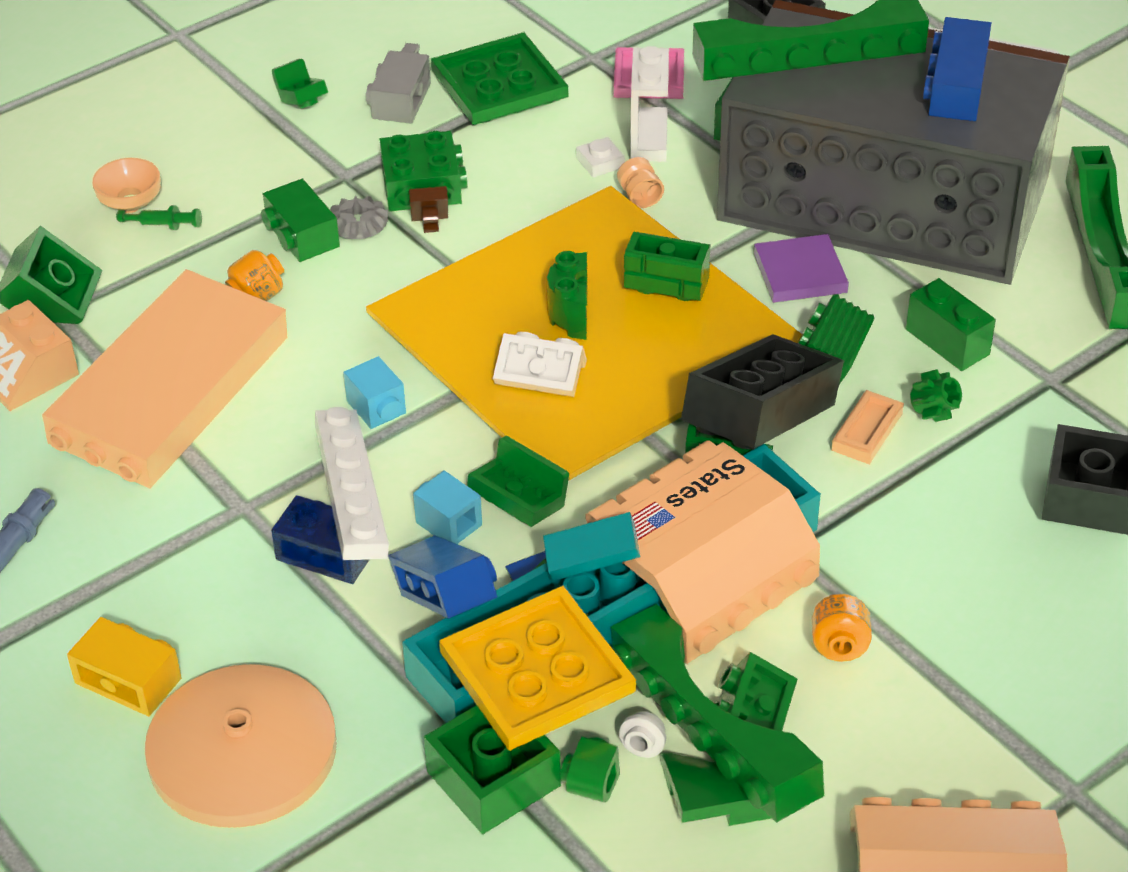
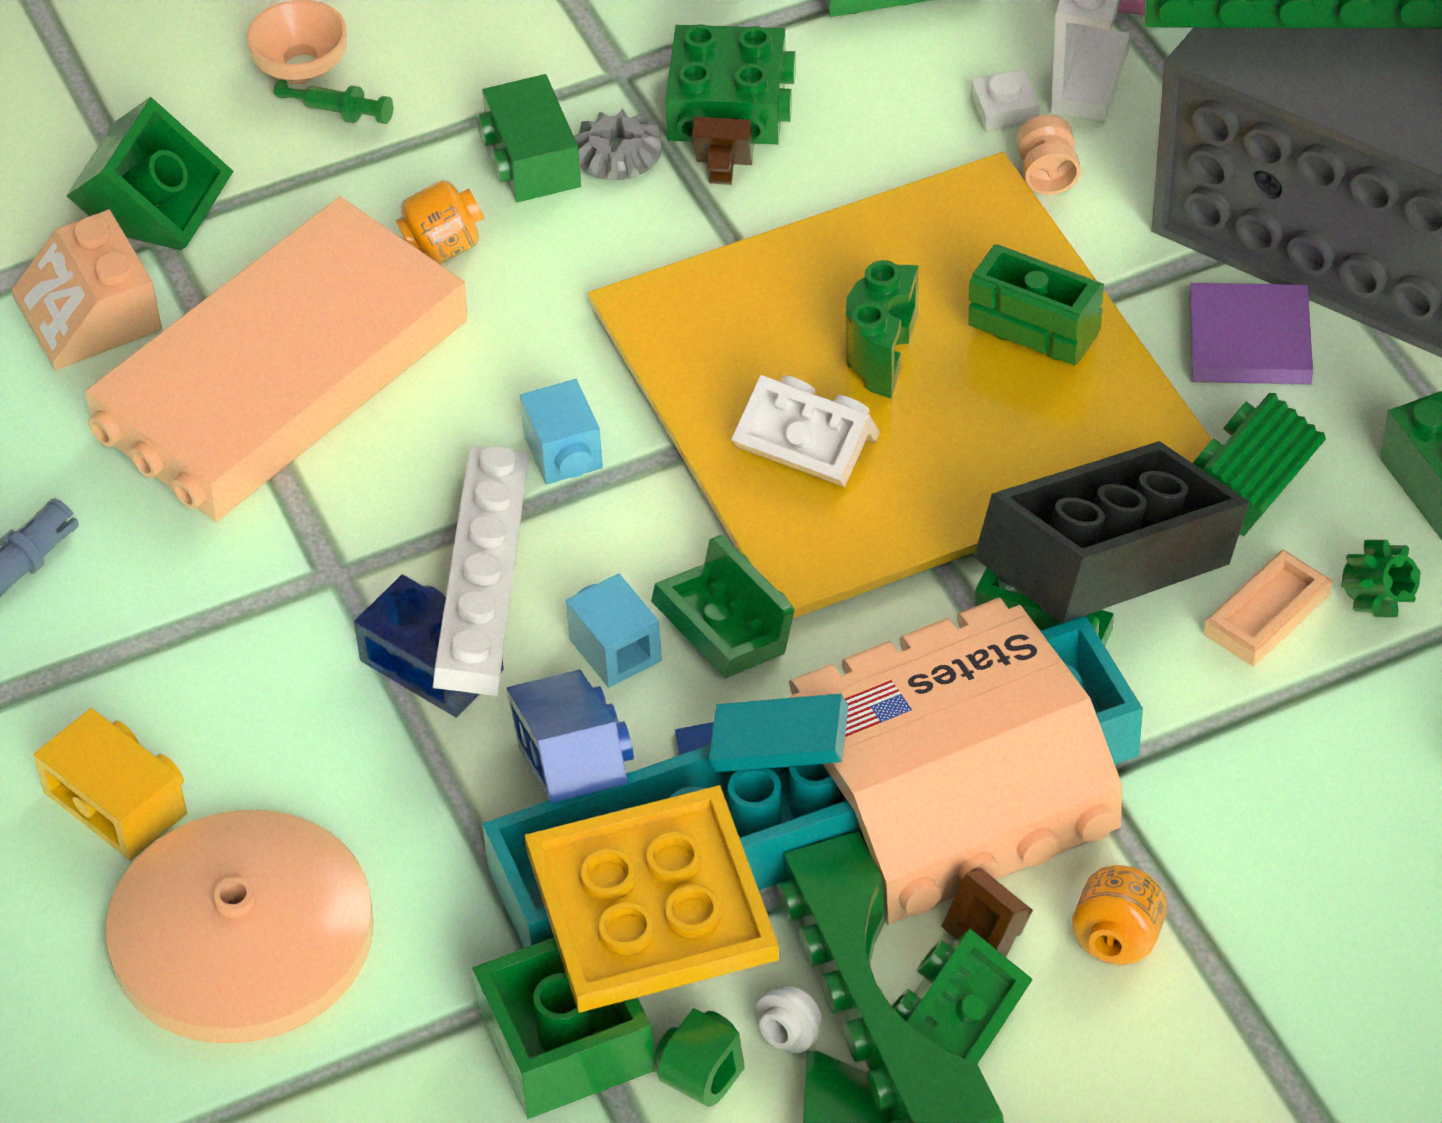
camera: 15 degrees right, 5 degrees up
none -> reddish brown tile [941,869,1033,957]

